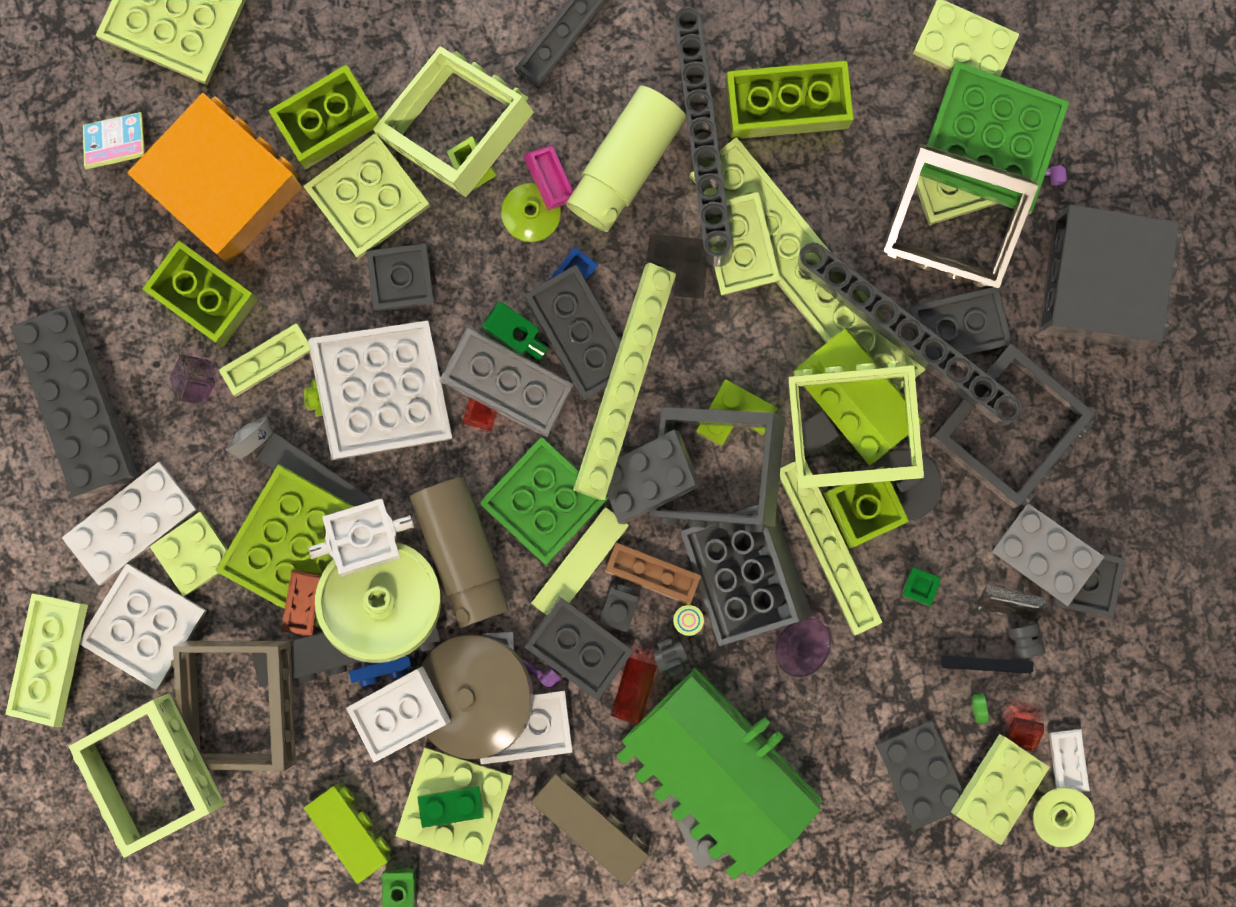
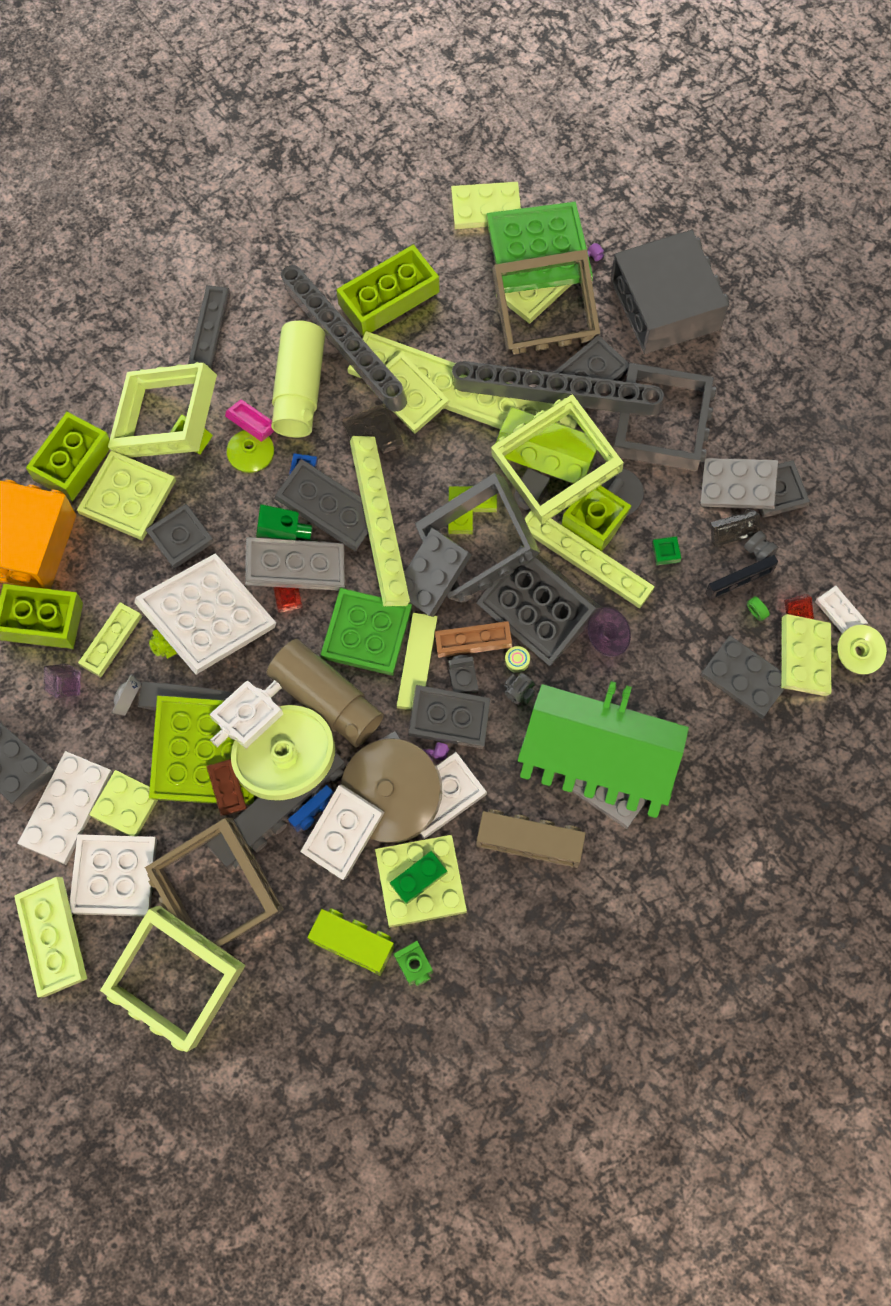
camera: 20 degrees left, 15 degrees down
clear red plate [611,657,657,724] -> none

